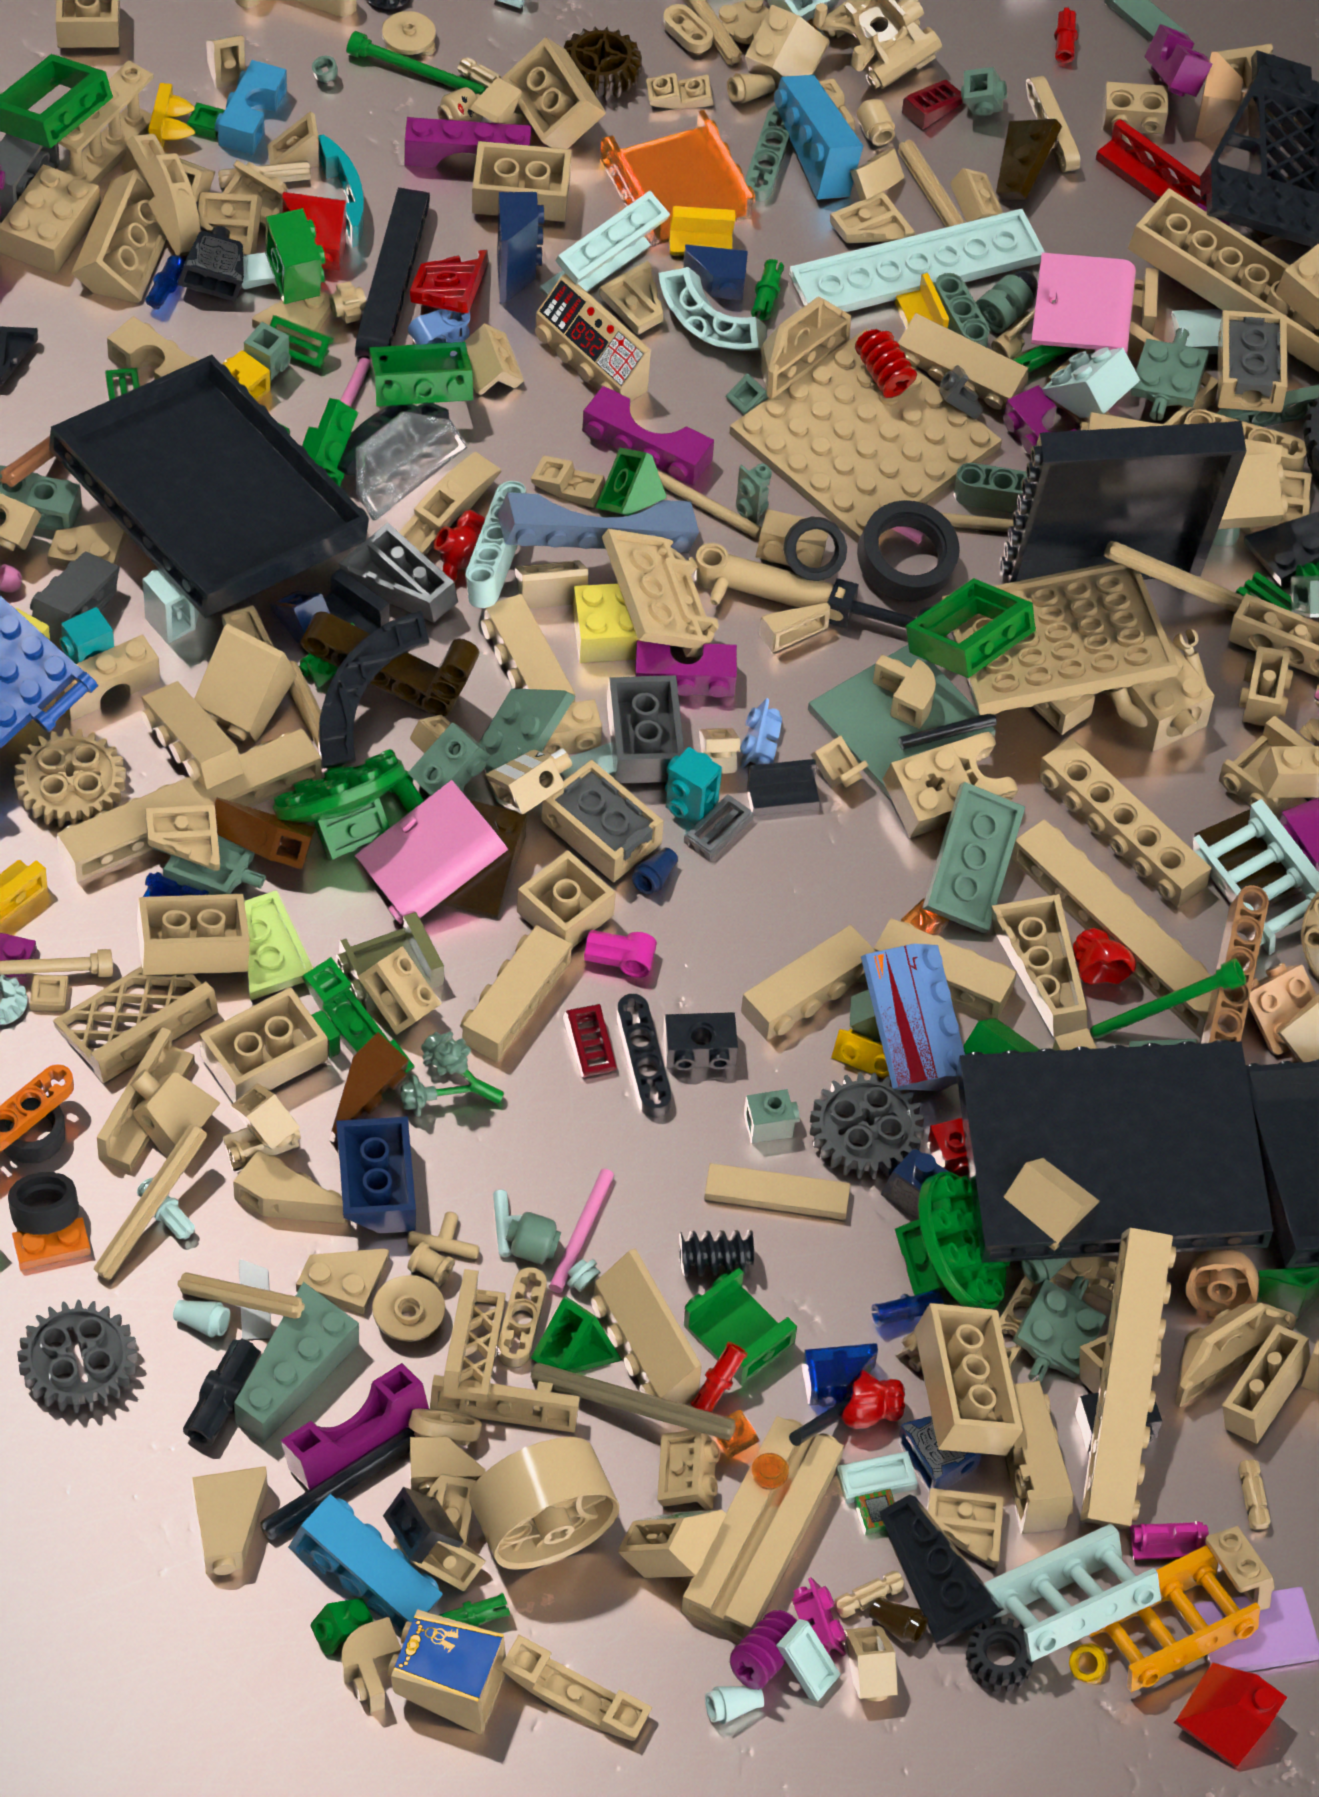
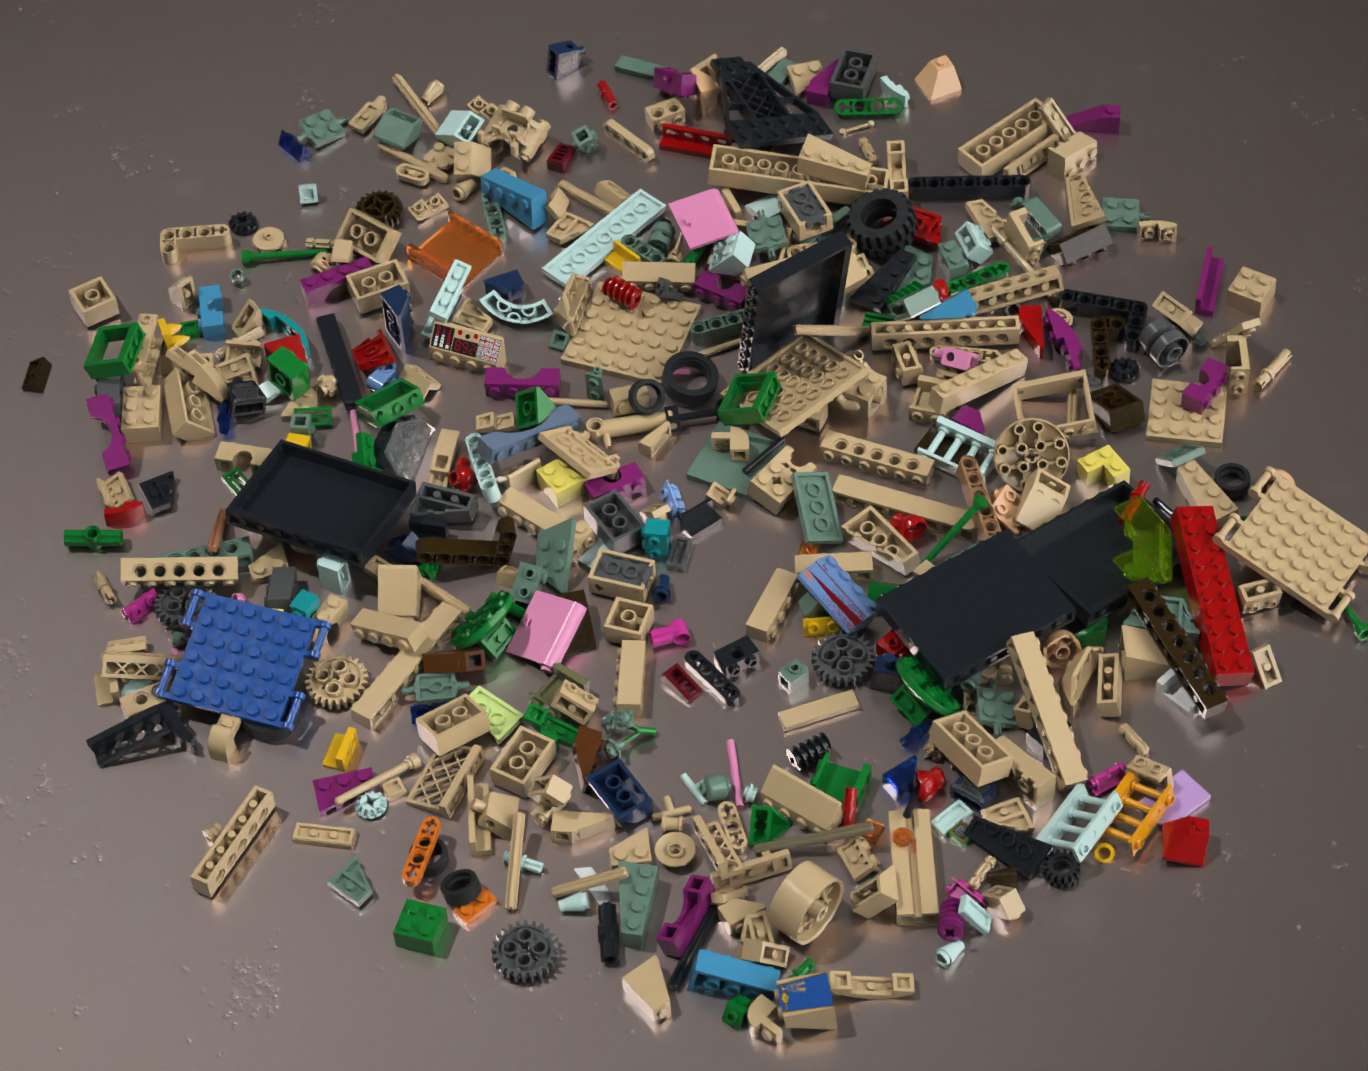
camera: 20 degrees left, 5 degrees down
tan wing [145,804,220,870] -> none
black tile [318,611,430,769] -> none
black panel [383,1486,464,1564] -> none
tan torso [485,749,572,815] -> none
yellow panel [669,206,735,256] -> none
green pin [751,259,784,321] -> none
tan brick [856,99,895,146] -> none
dark brown wing [996,119,1062,200] -> none
tan slope [1004,1158,1100,1251] -> none

